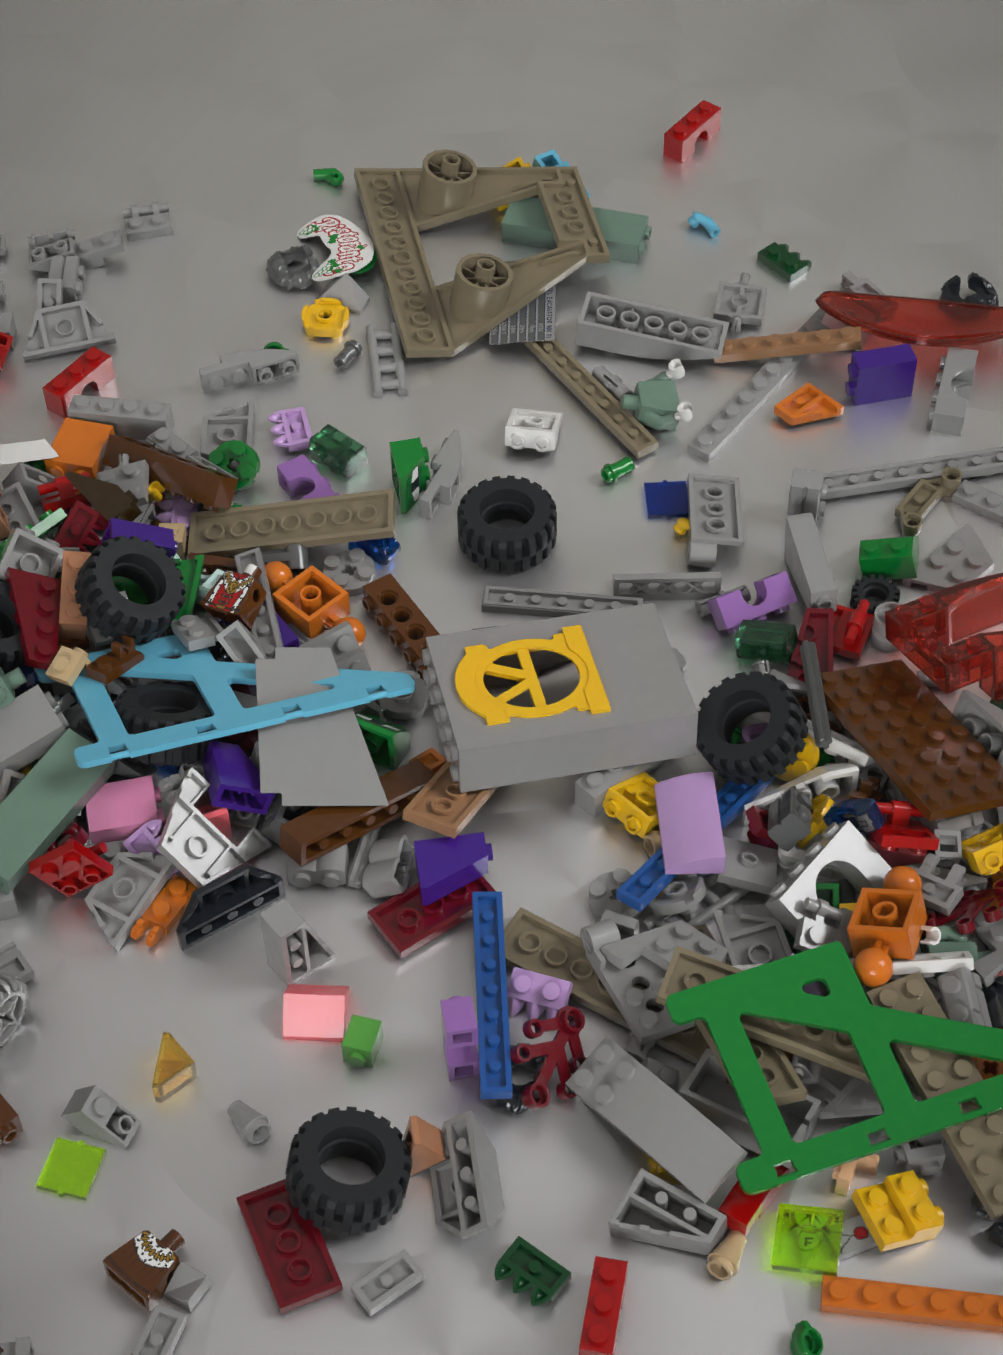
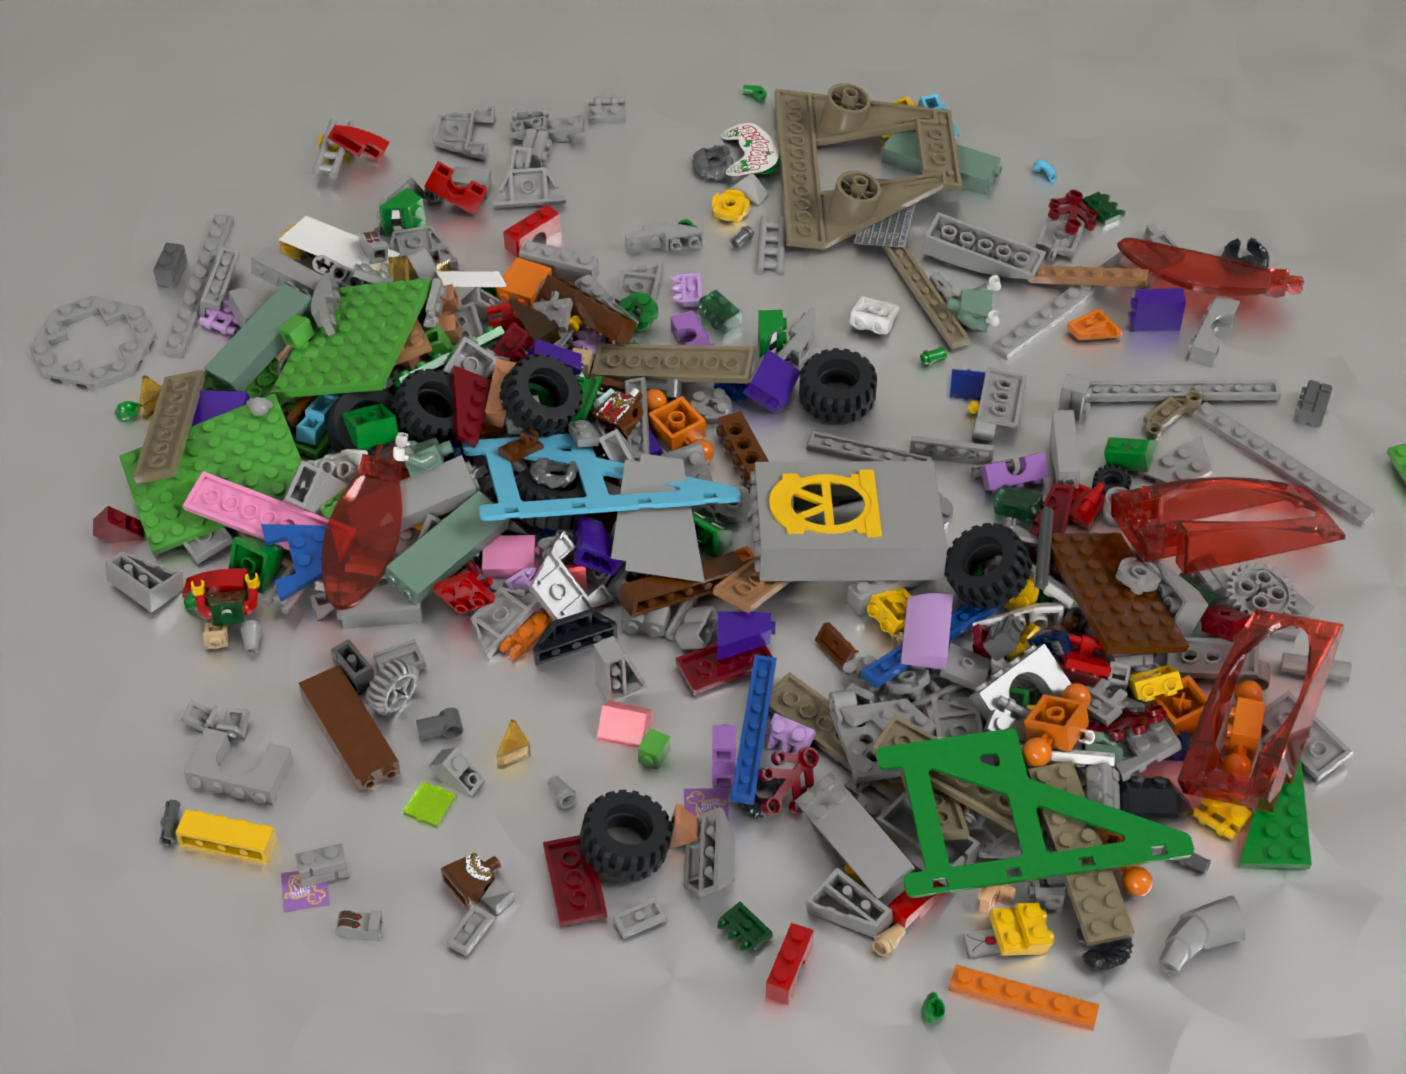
camera: 10 degrees right, 0 degrees up
tan bracket [45,646,91,687] -> none
red arch [663,100,721,164] -> none
clear neon green tile [771,1203,845,1276] -> none
none -> dark grey piece [416,708,463,740]
none -> dark grey piece [530,458,578,489]
none -> medium lavender sticker [684,788,729,823]
none -> dark purple brick [742,350,800,415]
none -> reddish brown plate [814,622,859,668]
none -> dark red plant [1048,190,1098,235]
none -> light grey plate [1116,557,1161,595]

